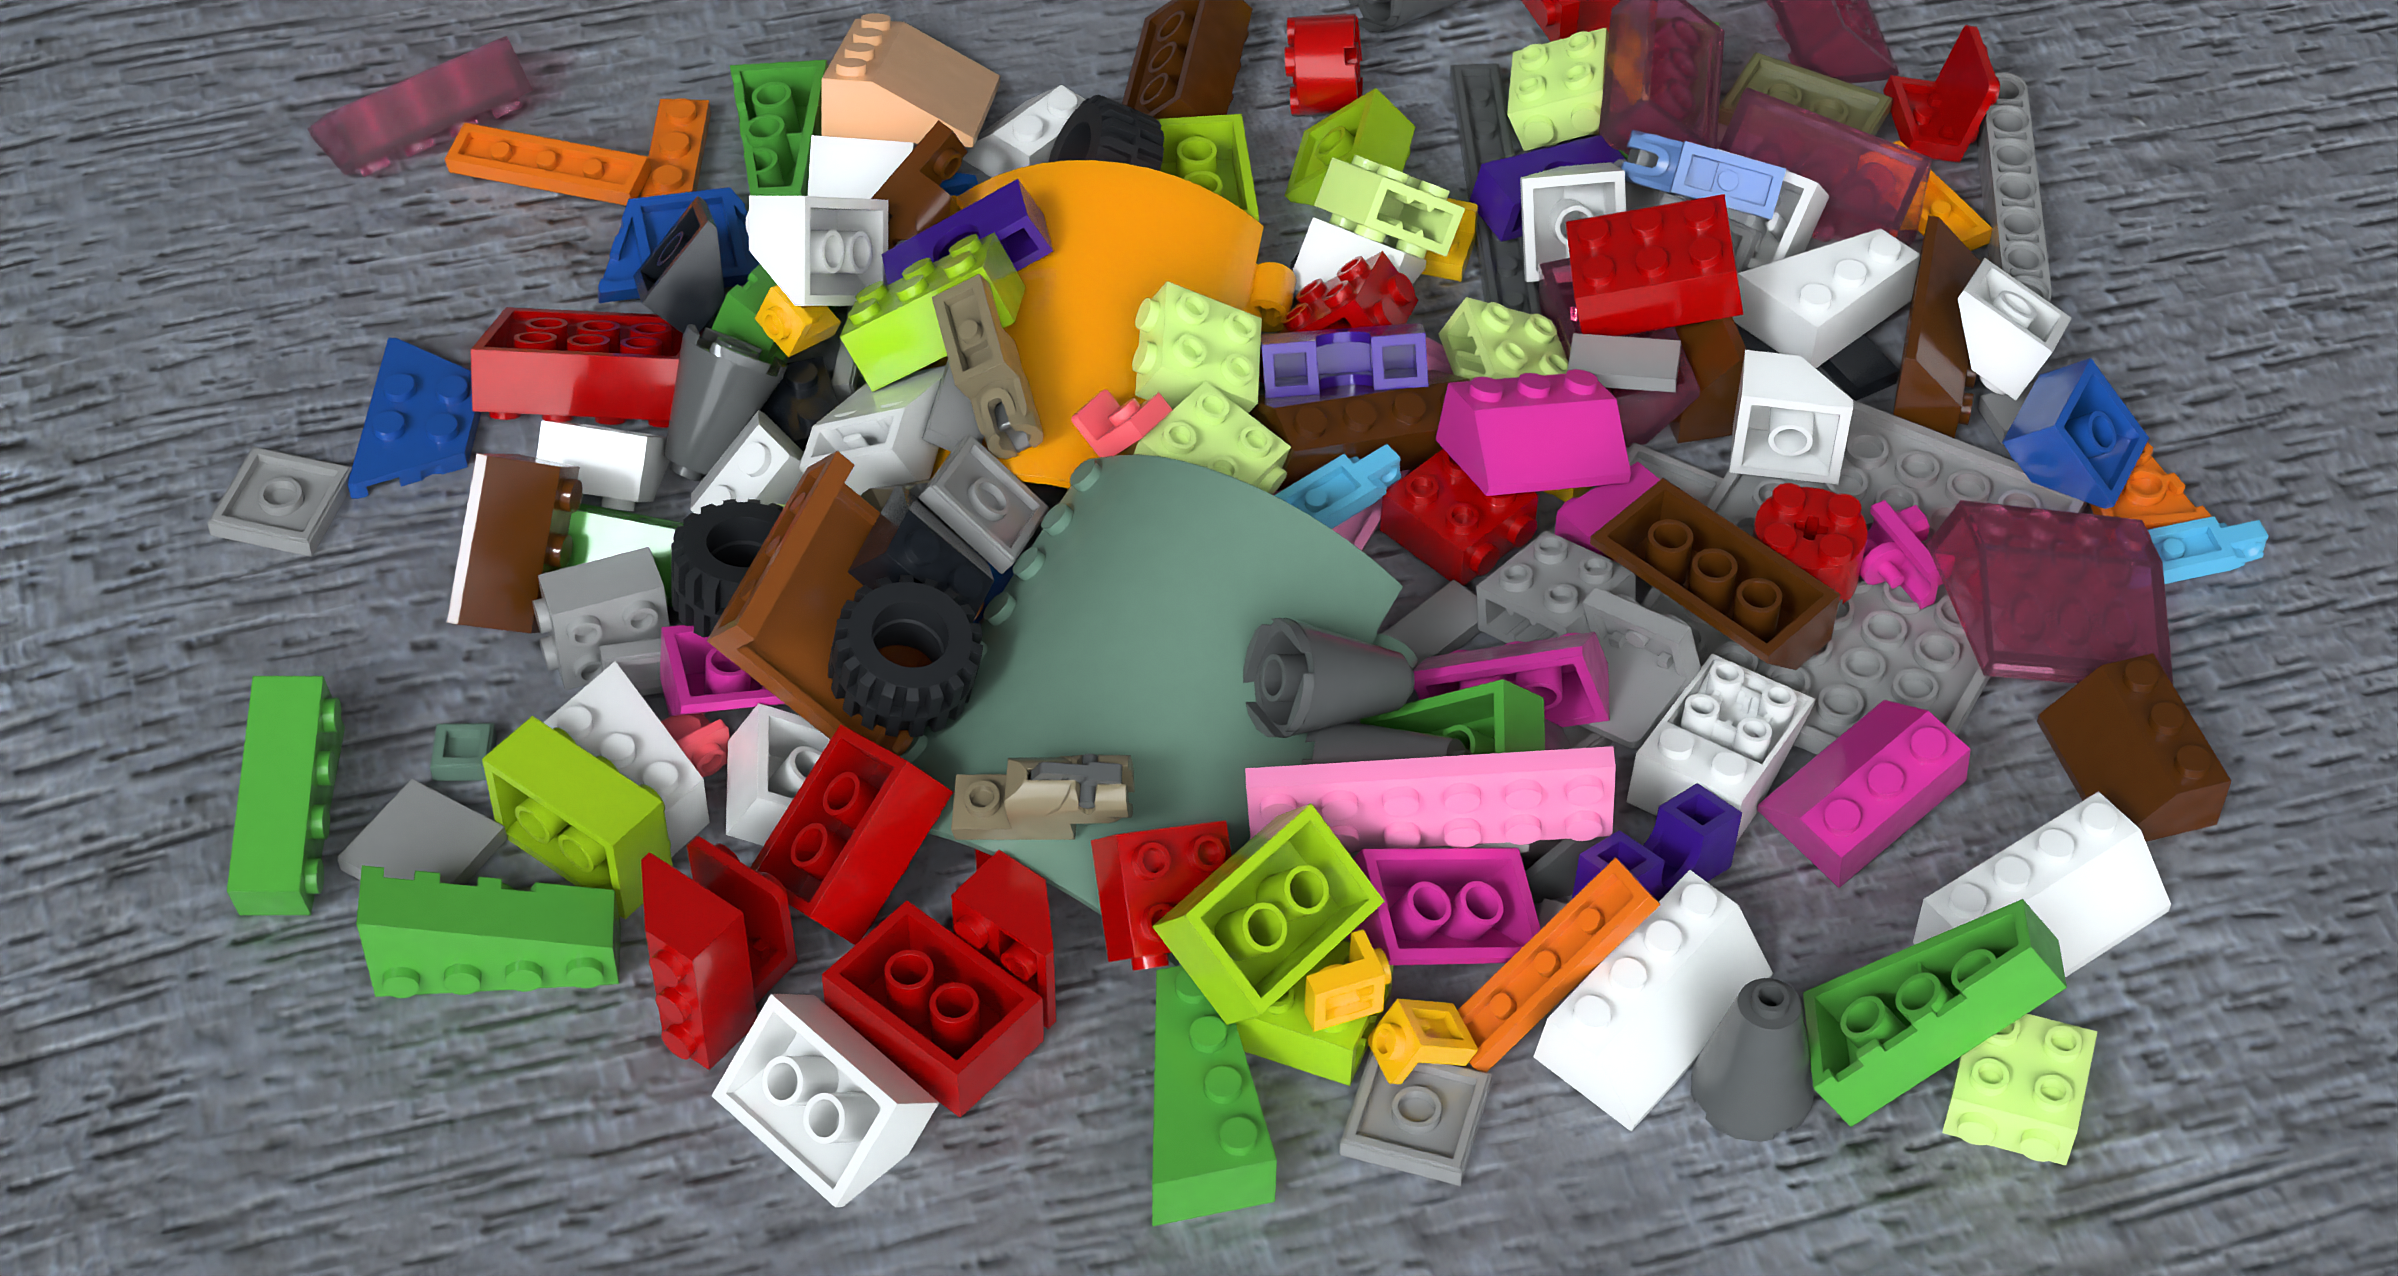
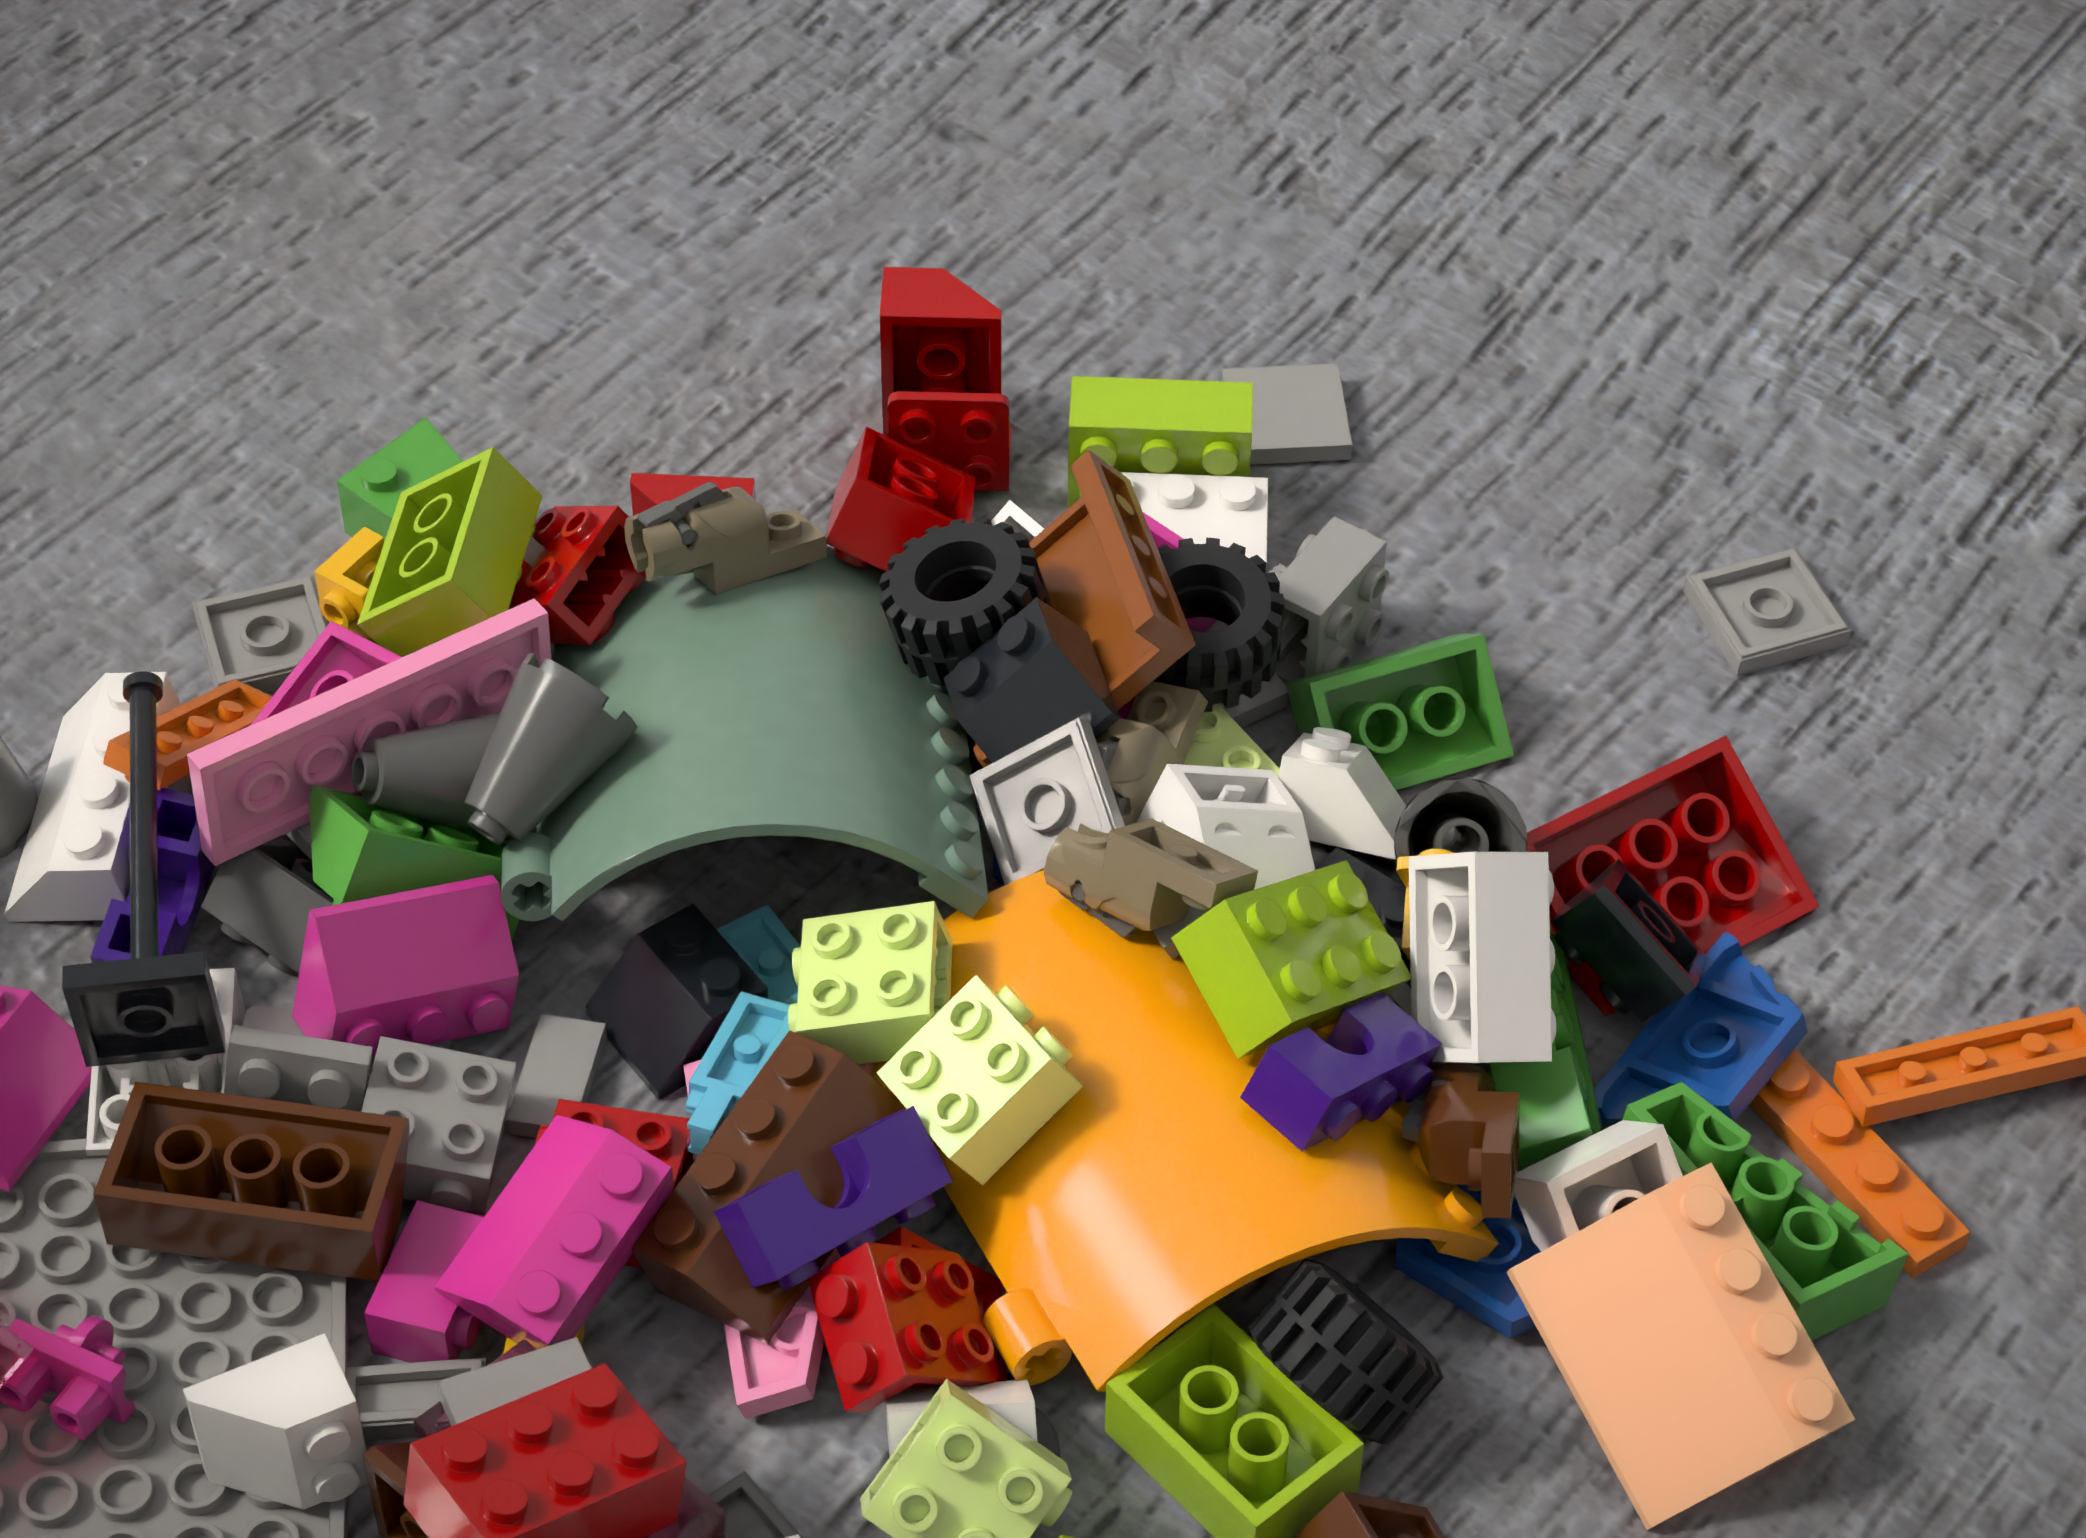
camera: 145 degrees right, 0 degrees up
bright green wedge [227,676,345,915] -> none
blue wing [348,337,481,499] -> none
bright green wedge [356,865,621,998] -> none
sand green tile [430,723,497,781] -> none
reddish brown slope [447,453,583,634] -> none
white slope [537,421,670,511] -> none
white slope [712,994,939,1207] -> none
red brick [822,900,1044,1118] -> none
white slope [963,85,1086,177] -> none
coral bracket [1071,389,1172,457] -> none
yellow bracket [1367,998,1478,1084] -> none
yellowish green brick [1438,297,1569,381] -> none
red brick [1752,483,1868,604] -> none
none -> black tile [62,671,225,1067]

